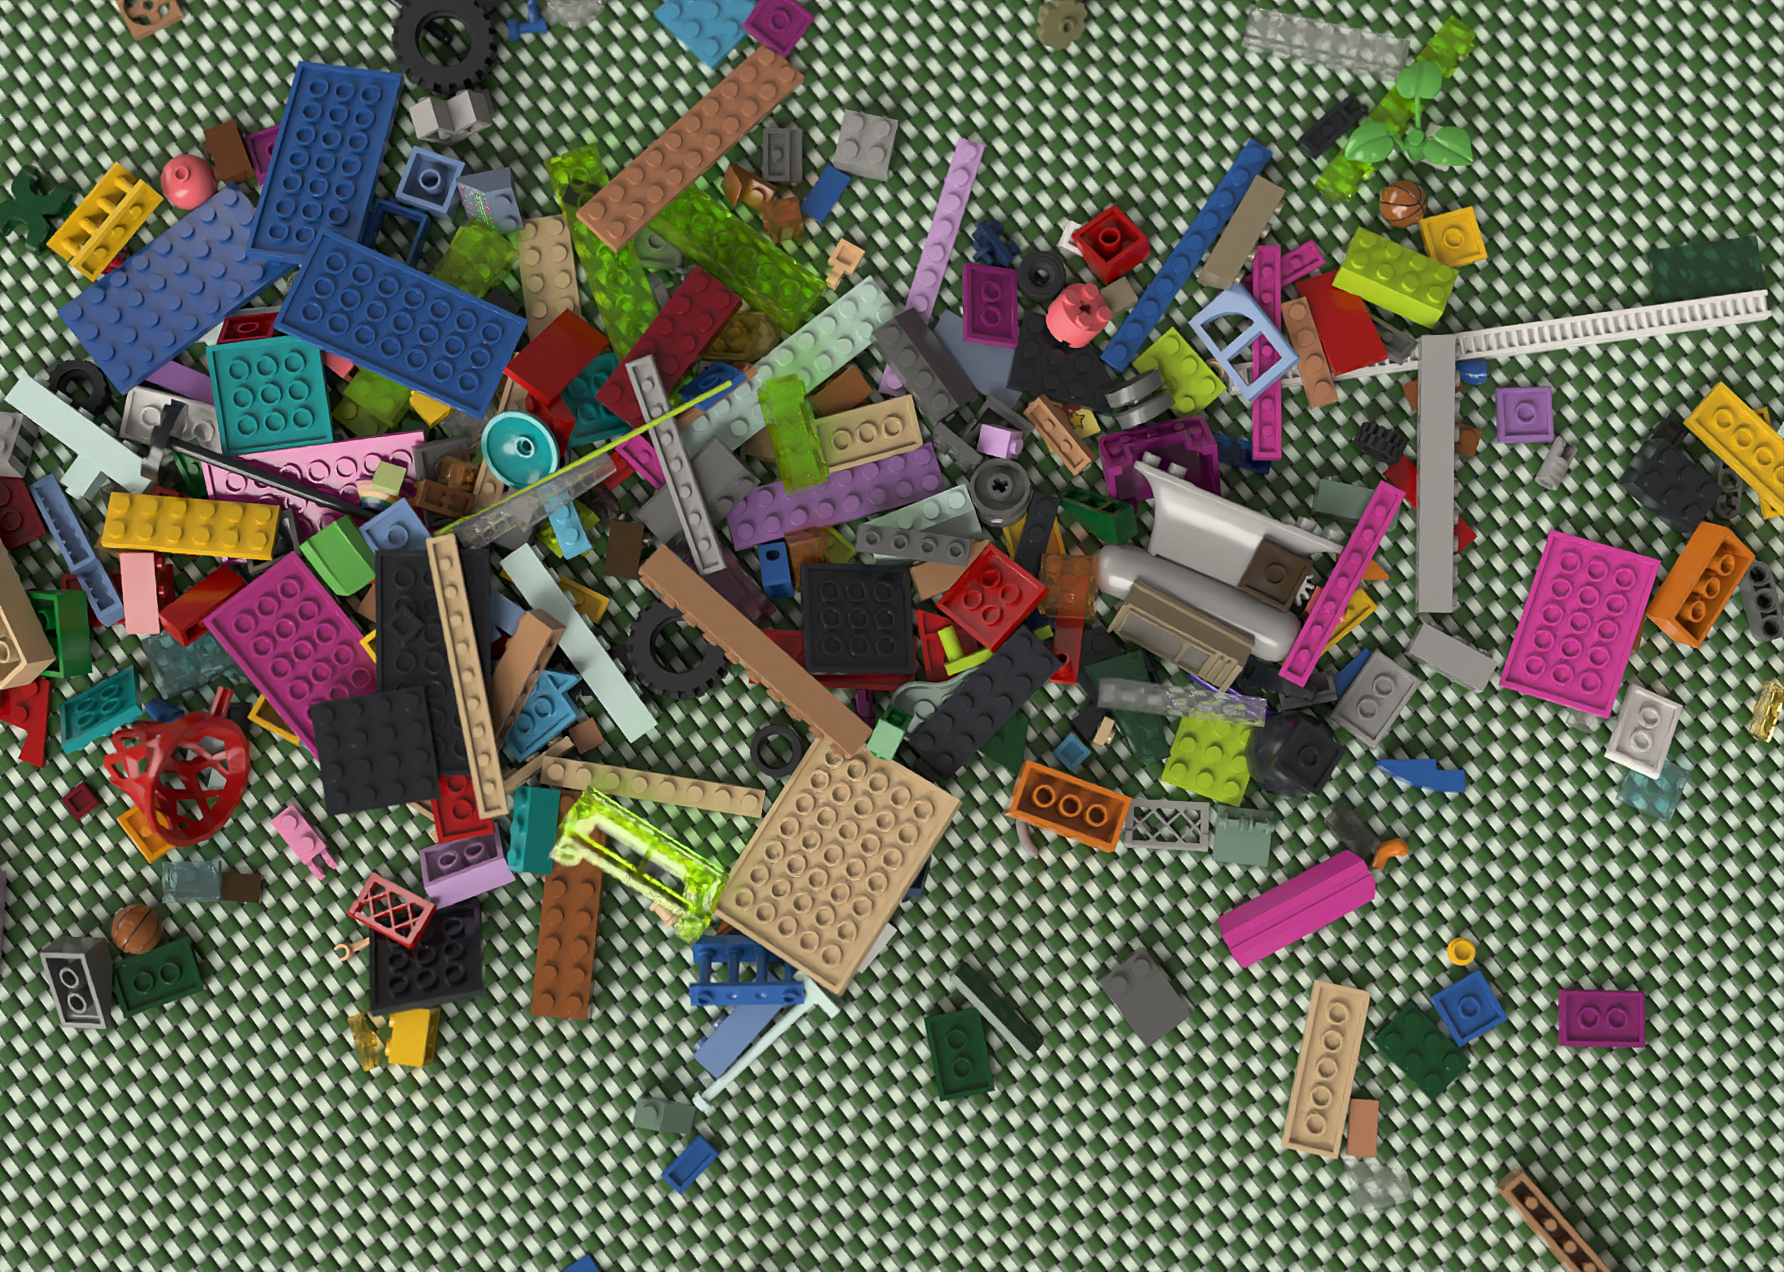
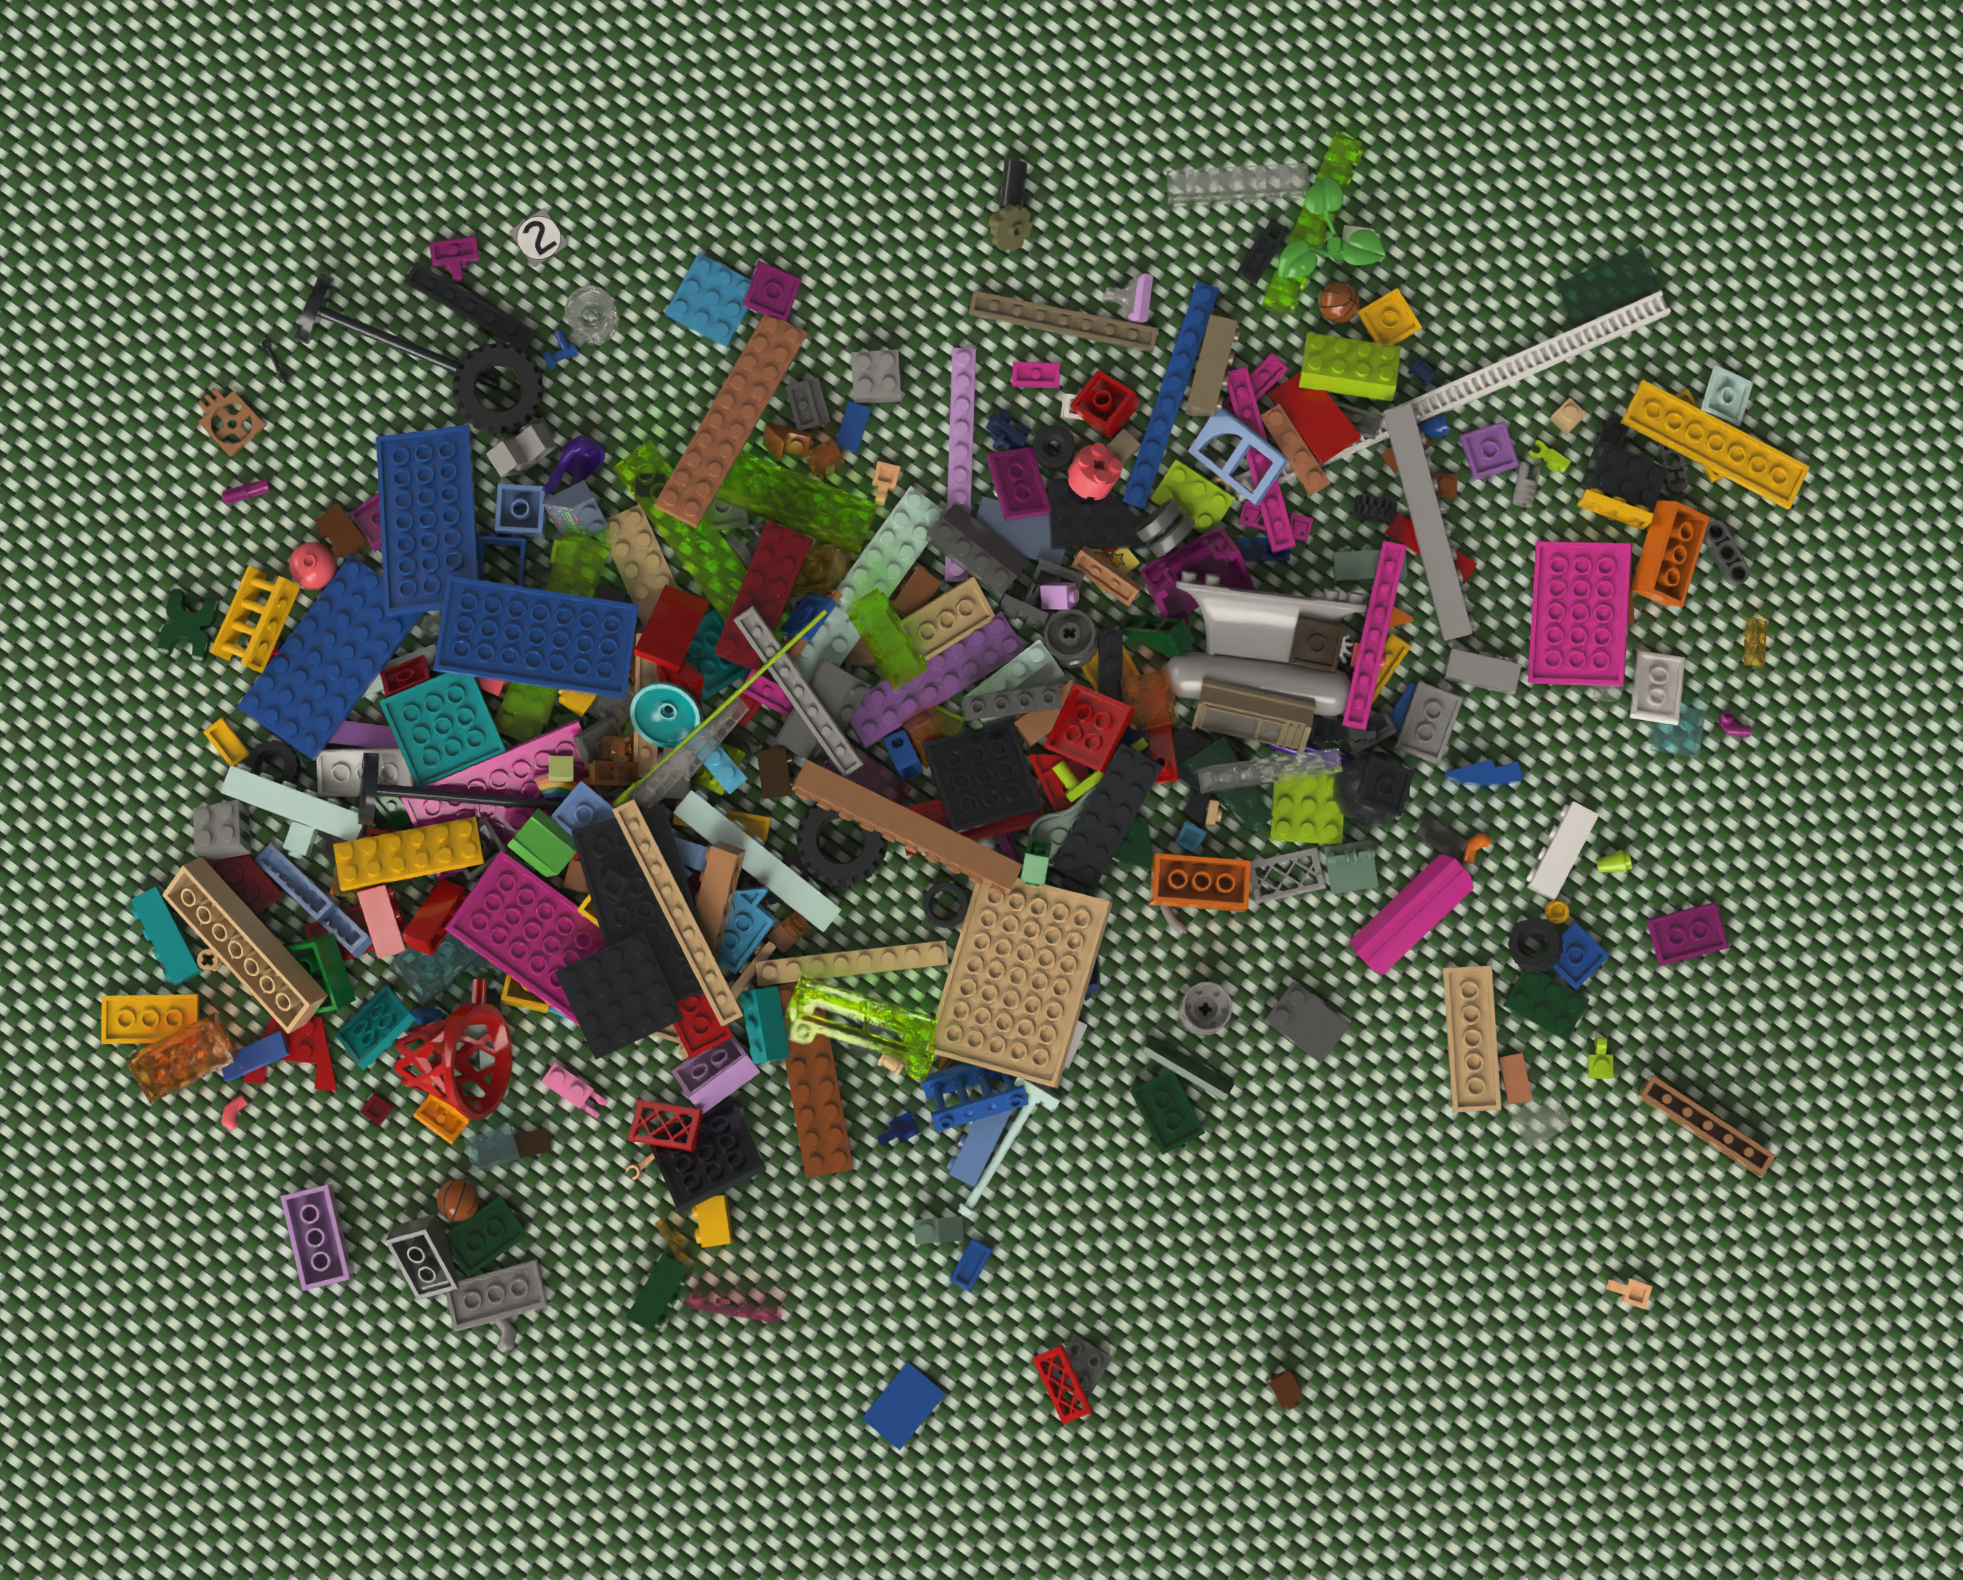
camera: 15 degrees left, 0 degrees up
none -> yellow tile [203,717,250,767]
none -> magenta axle [222,478,271,504]
none -> light grey tile [445,1259,549,1332]
none -> light grey arm [495,1318,517,1352]
none -> dark purple hair [542,435,605,495]
none -> dark green brick [626,1253,692,1332]
none -> clear pink plate [685,1293,783,1324]
none -> clear orange plate [781,912,812,941]
none -> clear blue plate [877,1111,921,1146]
none -> dark tan plate [969,290,1158,353]
none -> dark pink plate [1012,362,1060,388]
none -> piece [1103,273,1153,324]
none -> light grey wheel [1178,982,1233,1036]
none -> dark pink tile [1238,501,1313,542]
none -> dark blue bush [1407,356,1439,387]
none -> black tyre [1508,917,1563,973]
none -> white brick [1526,801,1599,901]
none -> lime plate [1528,440,1571,473]
none -> tan brick [1550,398,1587,436]
none -> yellow plate [1577,488,1654,530]
none -> lime plate [1588,1038,1613,1079]
none -> lime cone [1596,849,1632,873]
none -> magenta arm [1718,711,1751,737]

